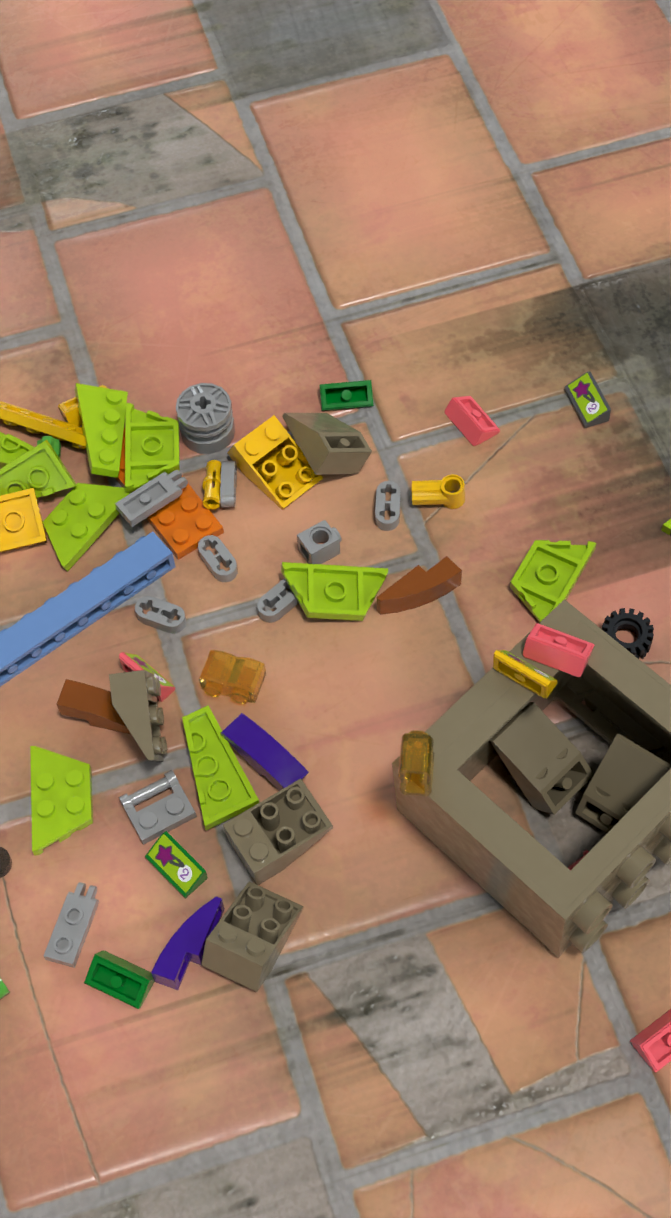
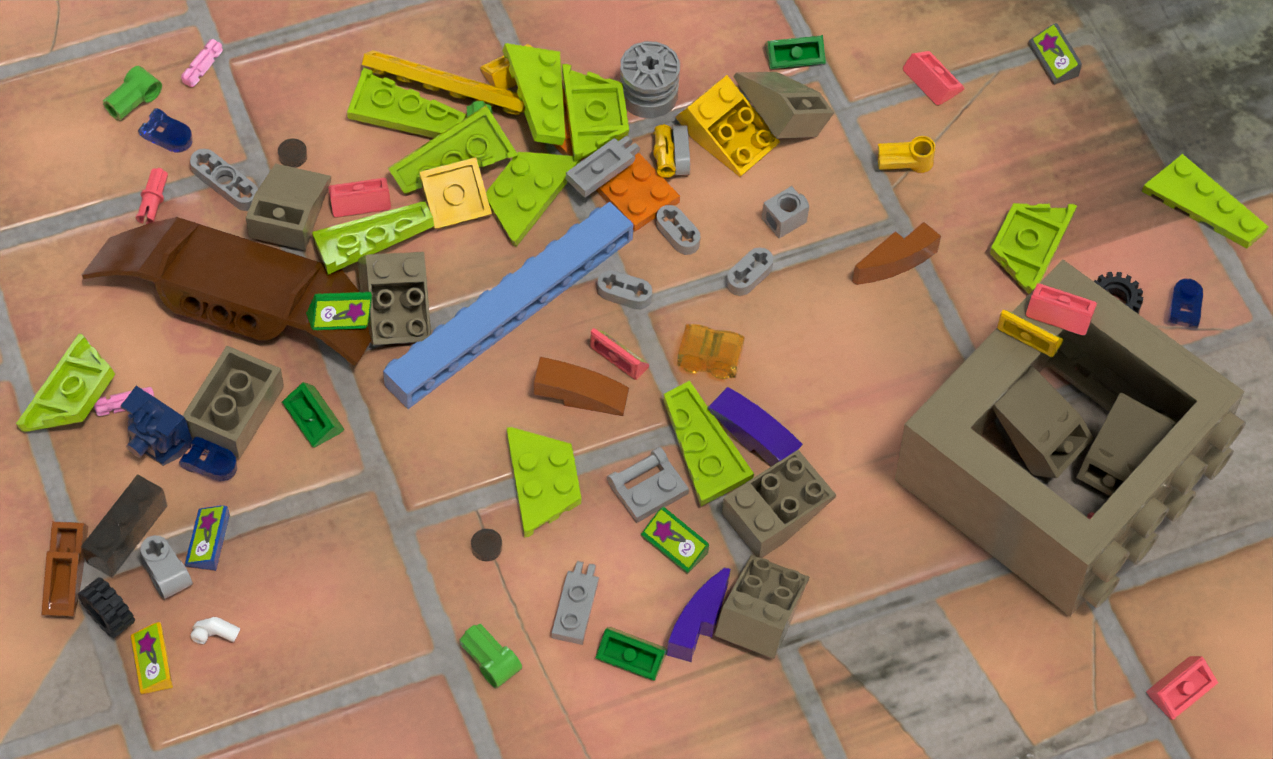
camera: 10 degrees left, 0 degrees up
dark tan slope [109,670,167,762] -> none
lime wing [281,562,388,621] -> none
light grey beam [375,481,401,531] -> none
clear yellow brick [398,731,434,796] -> none

